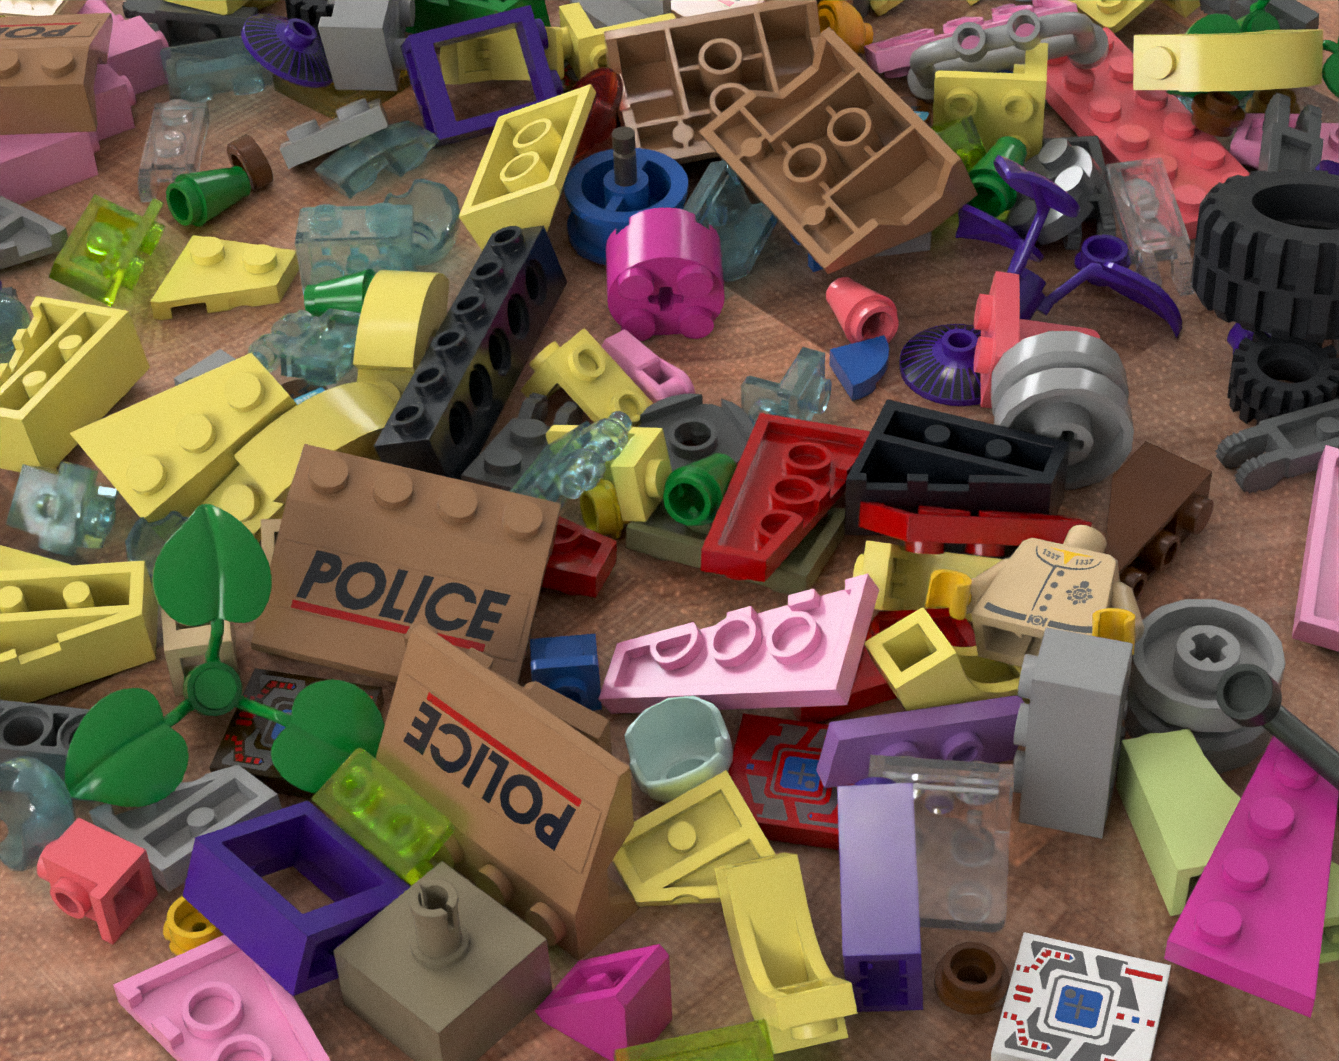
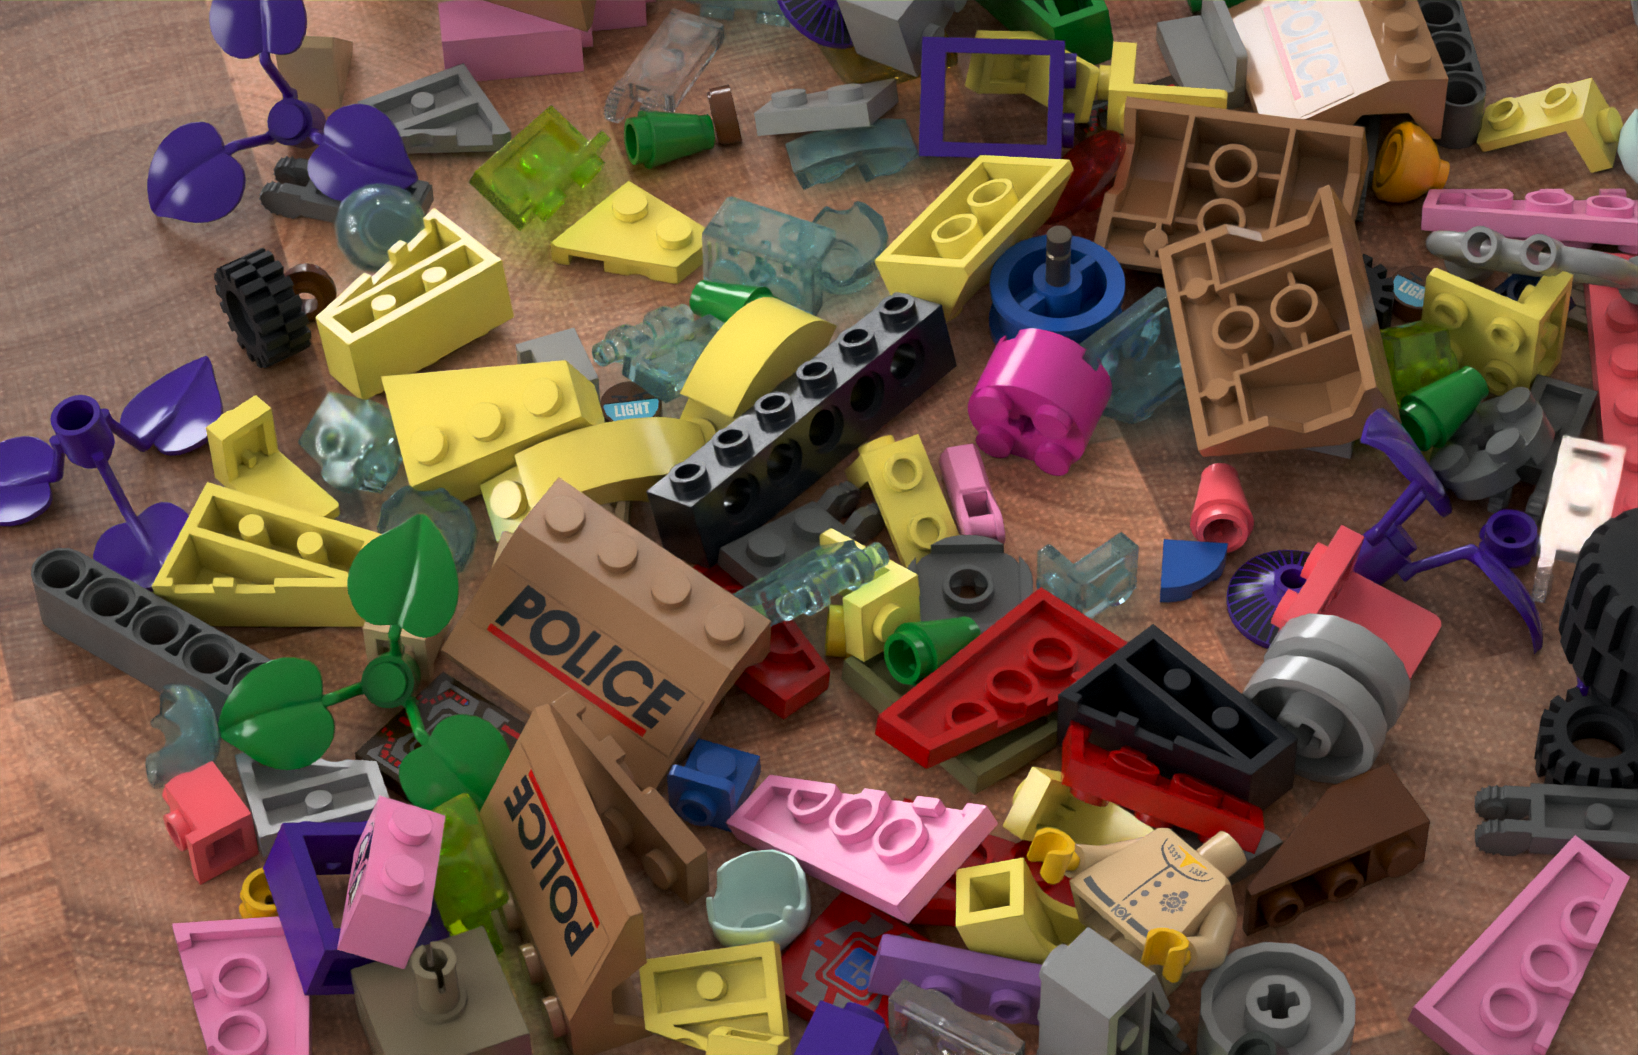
camera: 25 degrees right, 5 degrees up
none -> bright pink brick [337,795,446,969]

